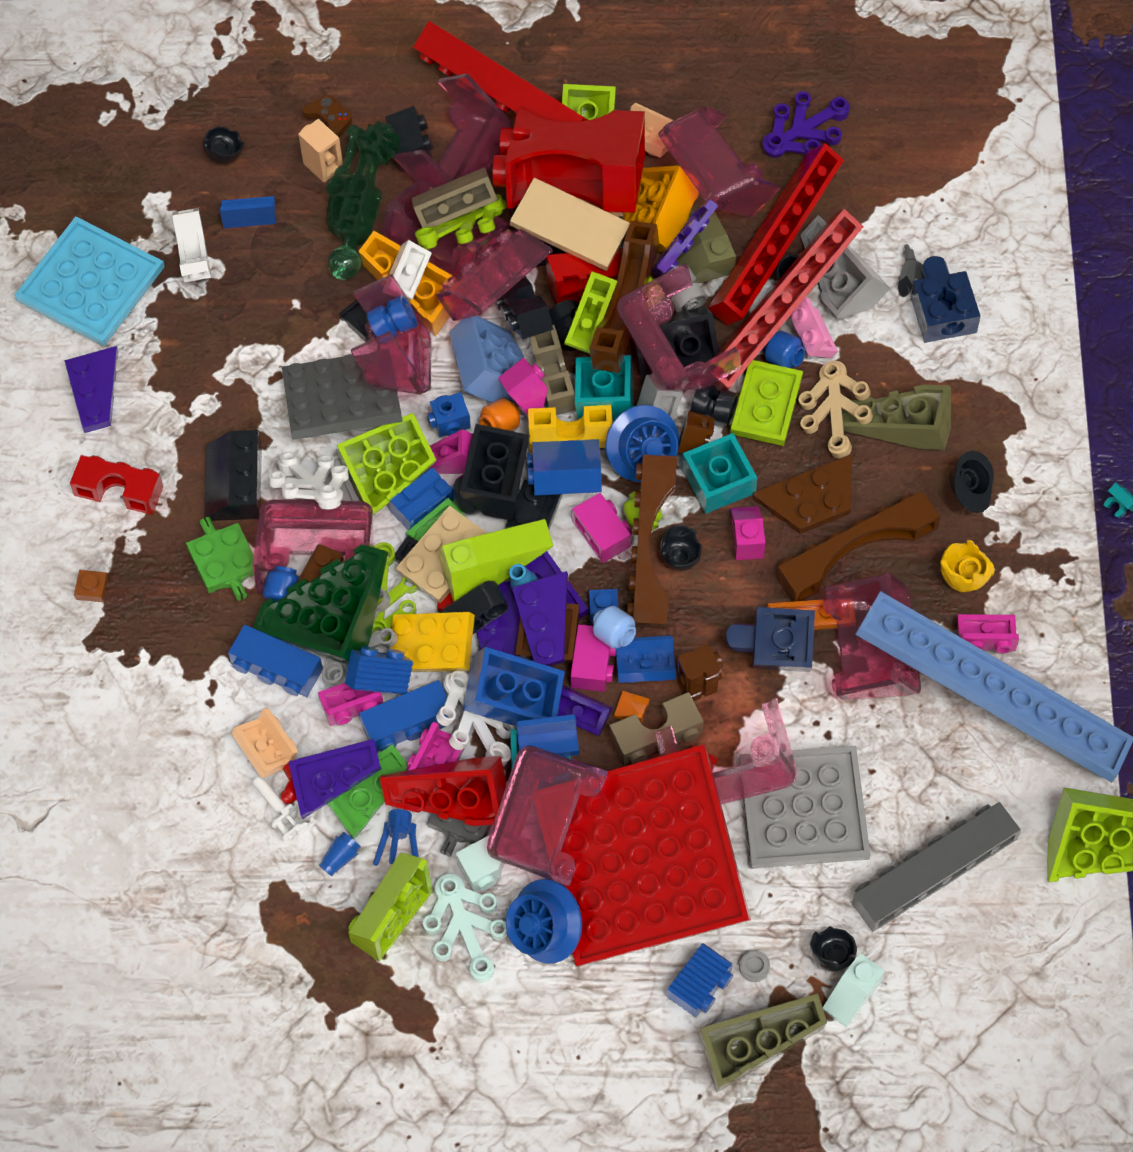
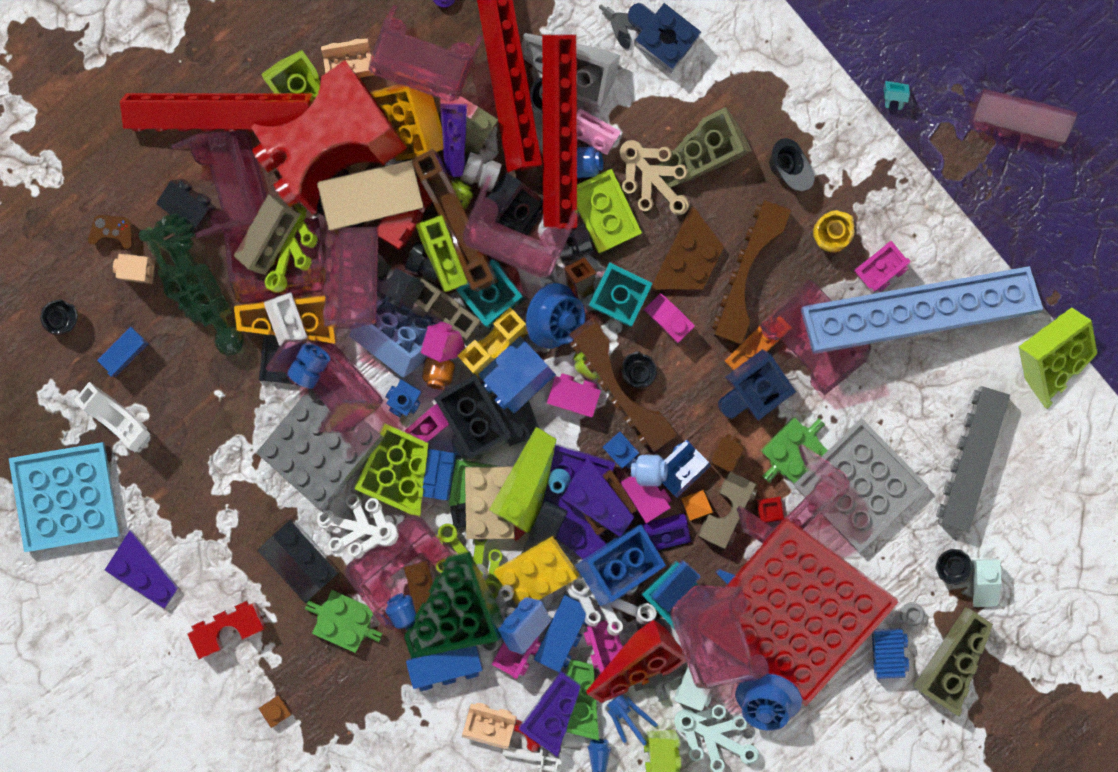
camera: 50 degrees left, 25 degrees up
none -> bright green plate [760,417,828,484]

